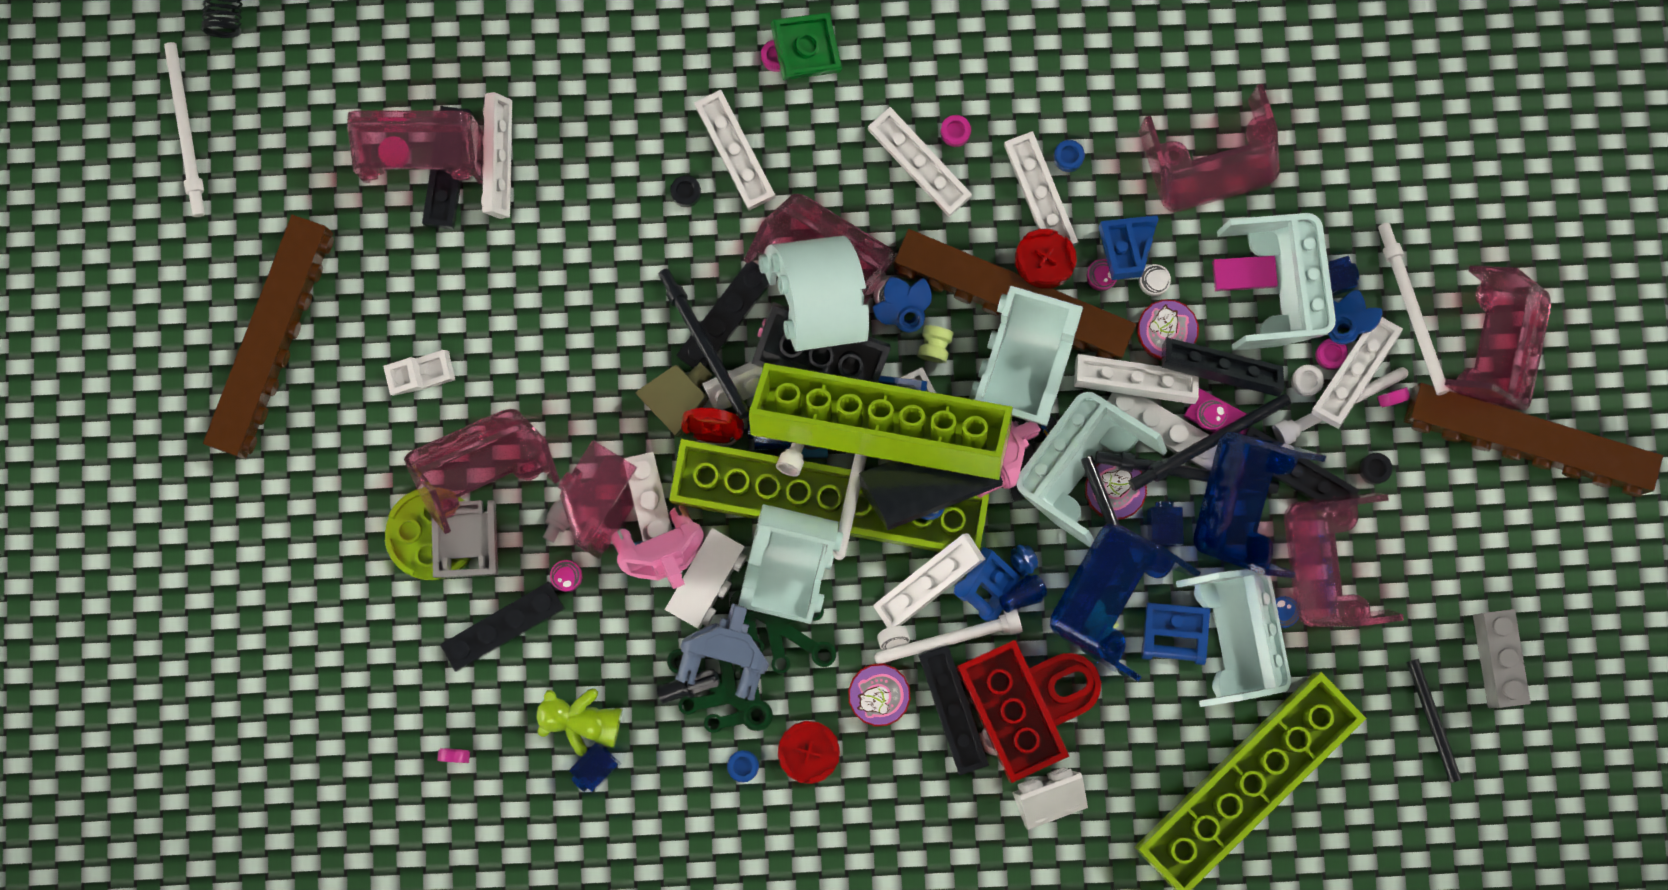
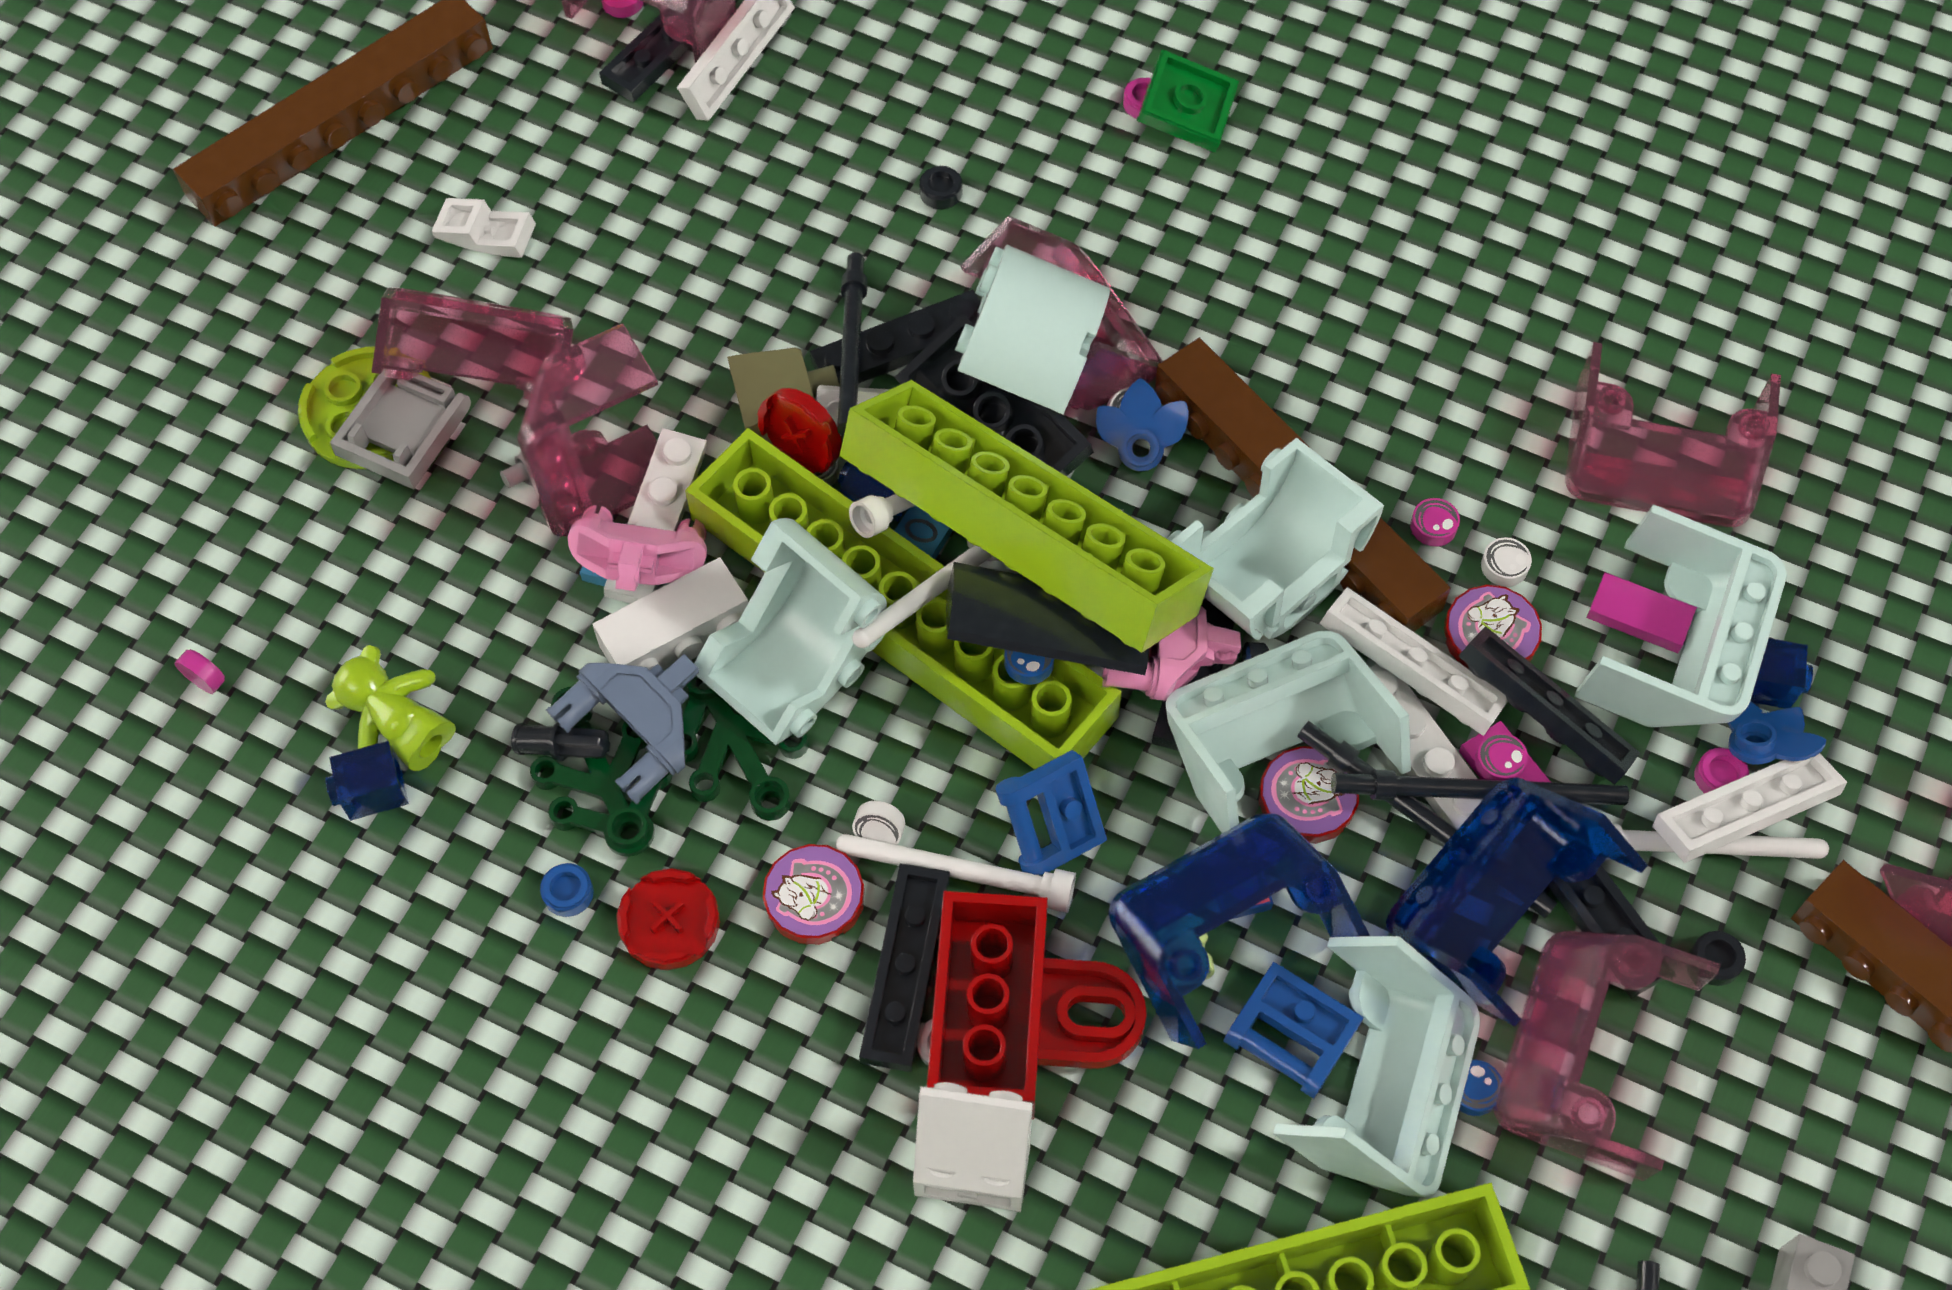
camera: 25 degrees right, 20 degrees down
black plate [440,581,565,672] -> none
dark pink tile [550,560,582,592] -> none
white plate [694,90,776,211] -> none
white plate [868,107,972,217] -> none
white plate [873,533,985,628] -> none
yellowish green wheel [917,325,954,363] -> none
dark pink tile [940,115,971,147] -> none
clear blue cone [999,574,1047,613] -> none
white plate [1004,131,1078,246] -> none
blue plate [1010,544,1038,577] -> none
red tile [1015,228,1077,288] -> none
blue tile [1053,140,1085,172] -> none
black bar [1081,455,1138,576] -> none
blue wing [1099,215,1158,280] -> none
clear blue brick [1147,501,1184,547] -> none
white tile [1291,365,1324,397] -> none
dark pink tile [1377,387,1410,408] -> none
white bar [1378,223,1449,395] -> none

